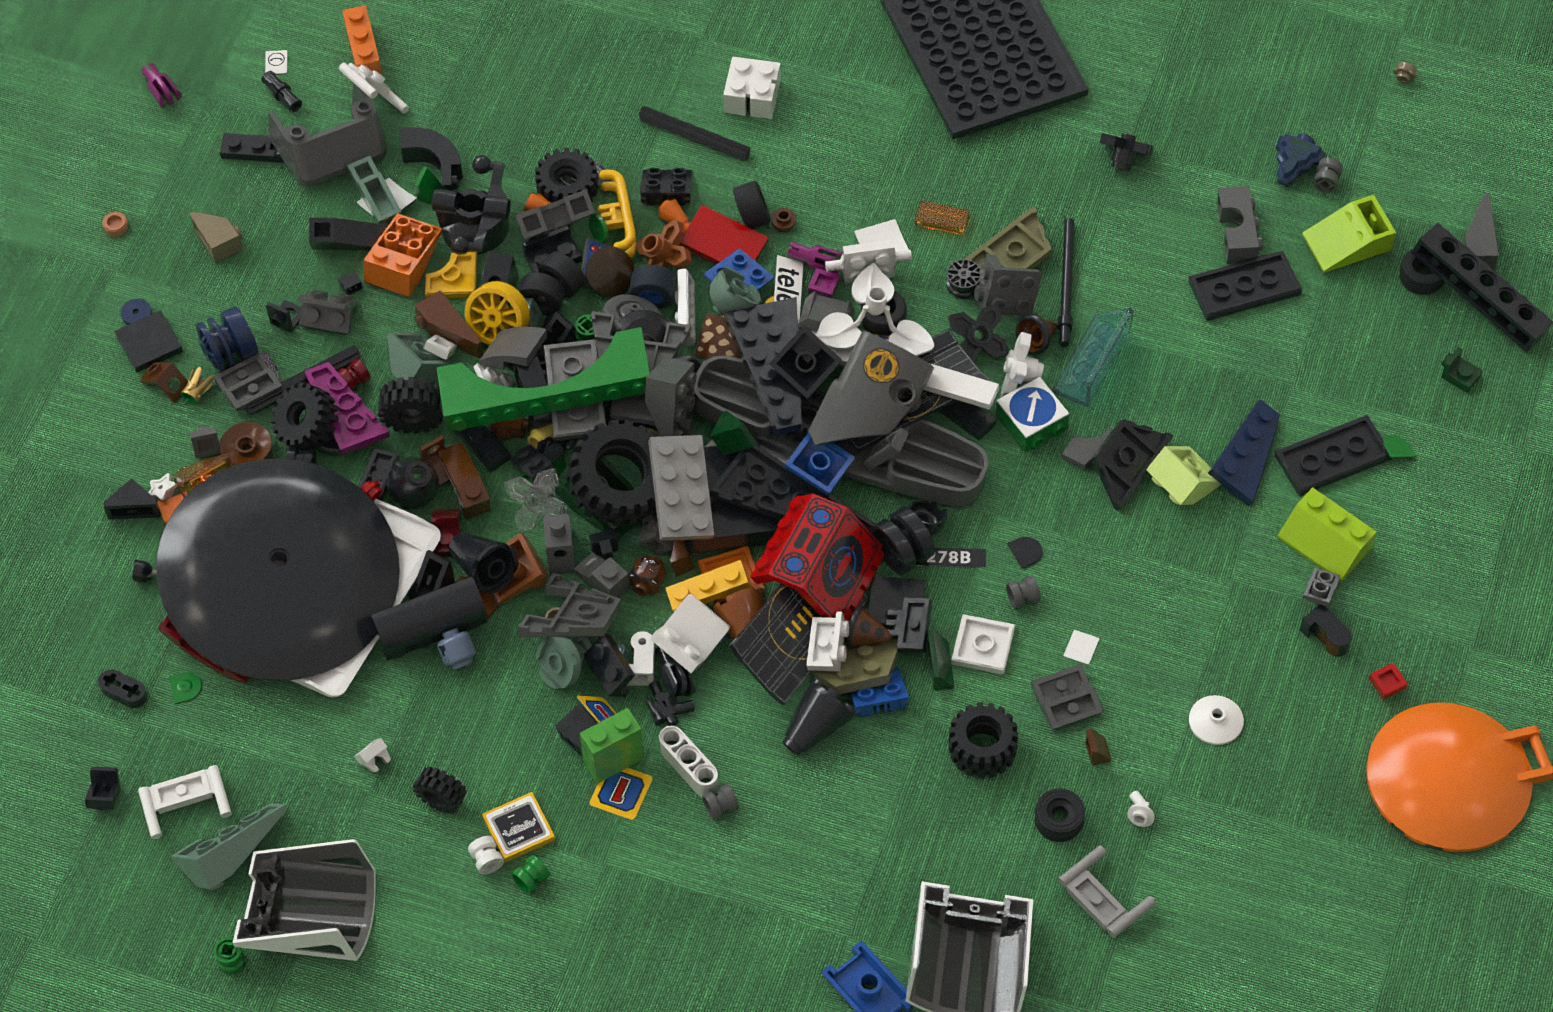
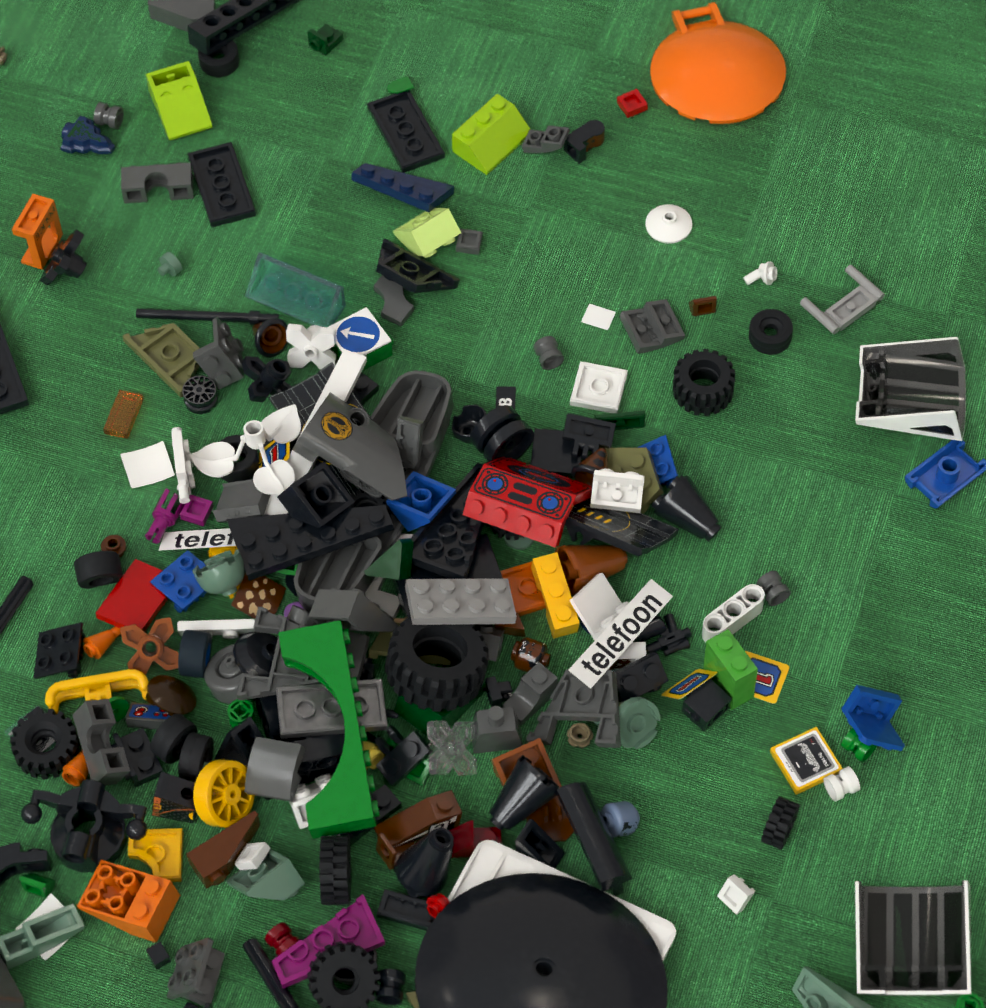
camera: 90 degrees left, 0 degrees up
black slope [309,218,388,250] -> none
black piece [1007,537,1042,568] -> none
none -> orange window [12,194,63,270]
none -> sand green tile [157,252,182,276]
none -> dark grey tile [456,229,483,255]
none -> white sticker [568,579,673,689]
none -> blue bracket [841,685,905,751]

